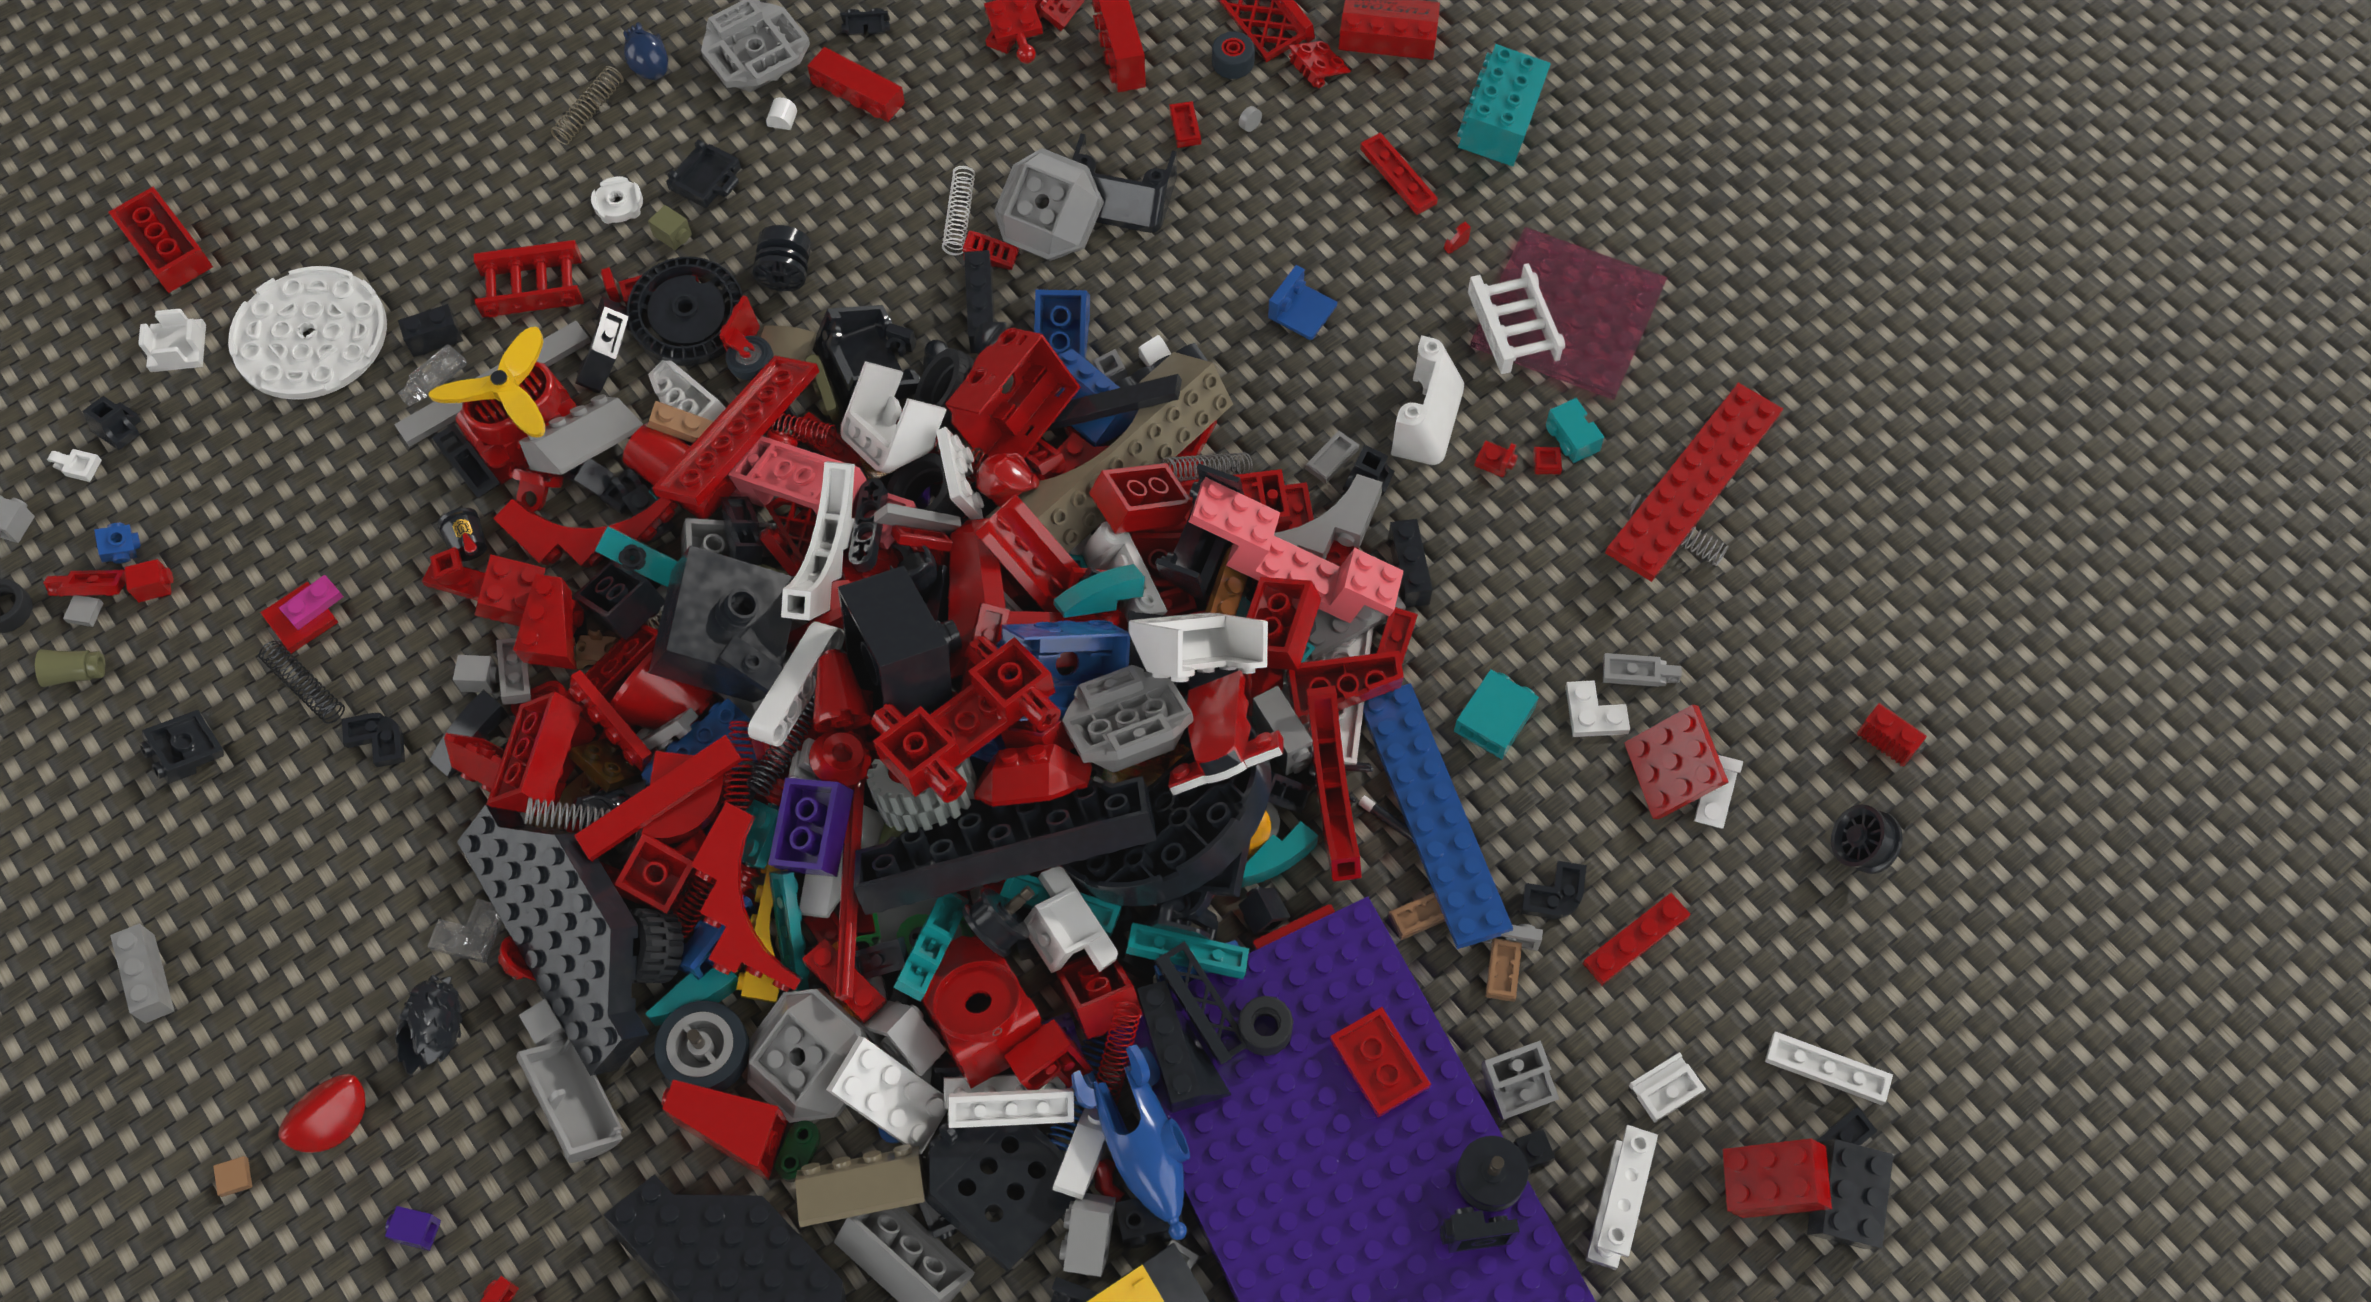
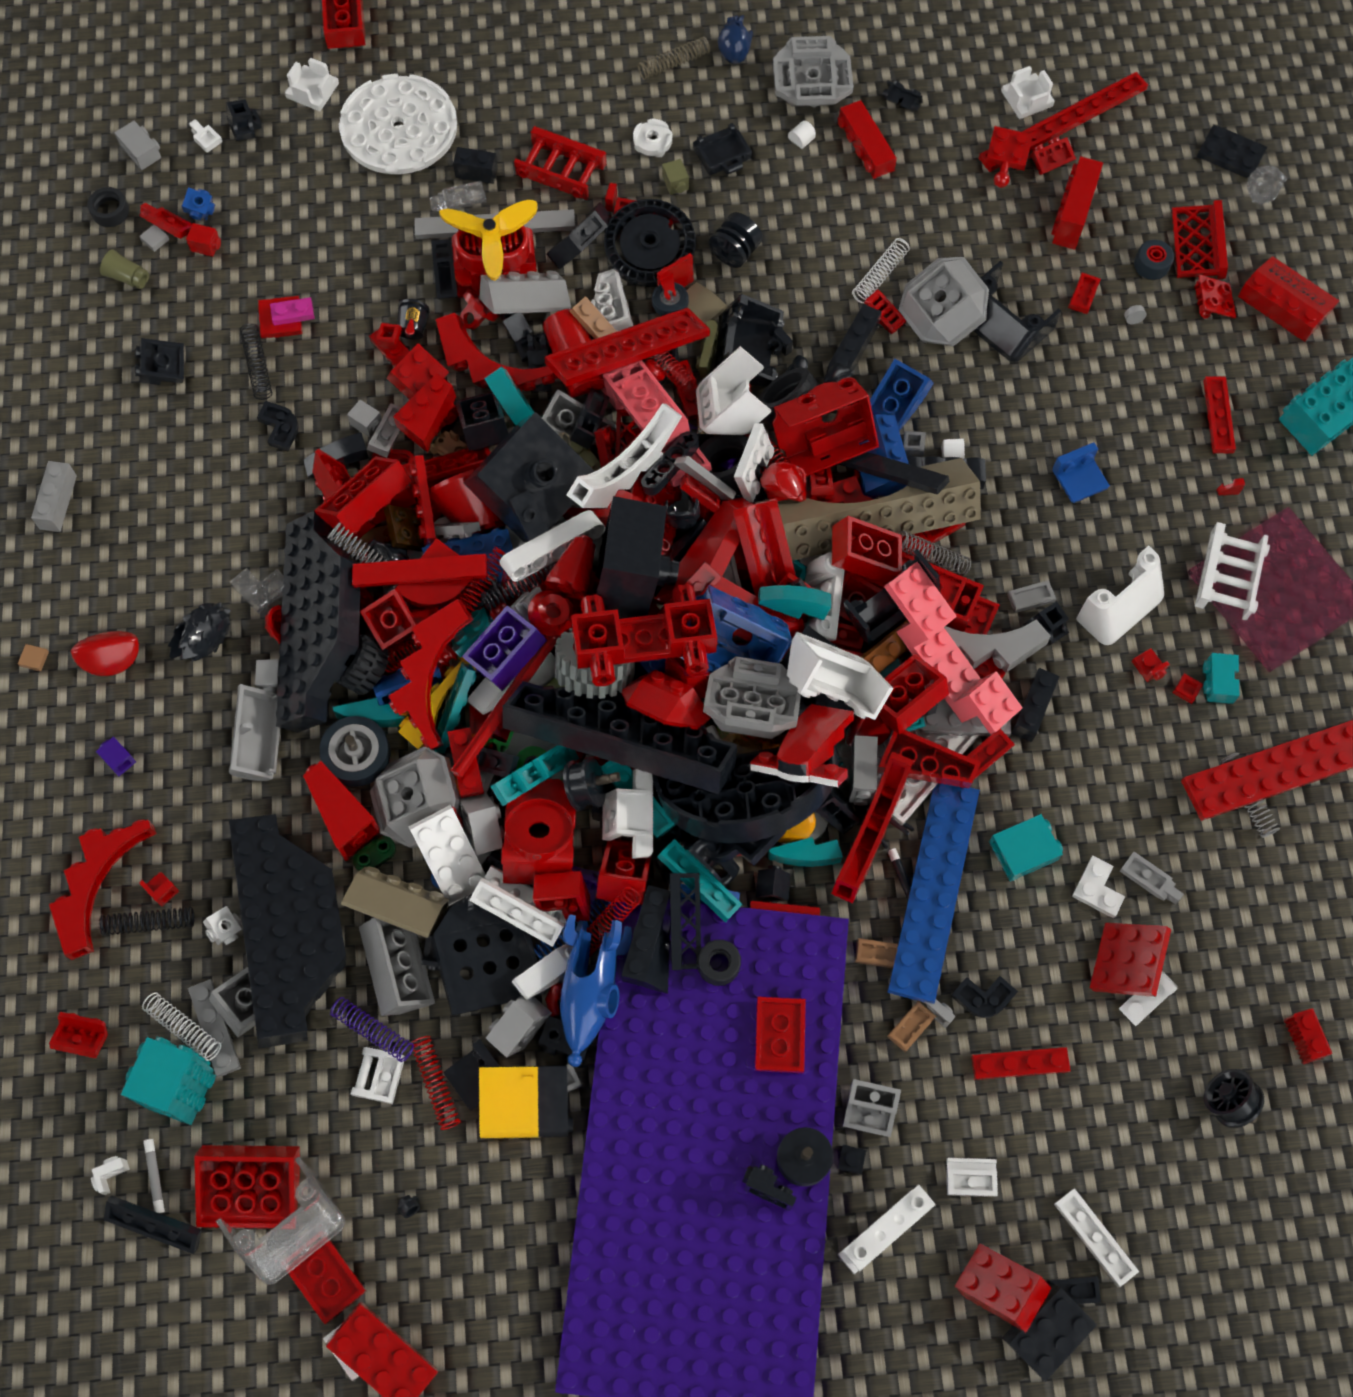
camera: 30 degrees right, 5 degrees up
black plate [619,544,647,571] -> none

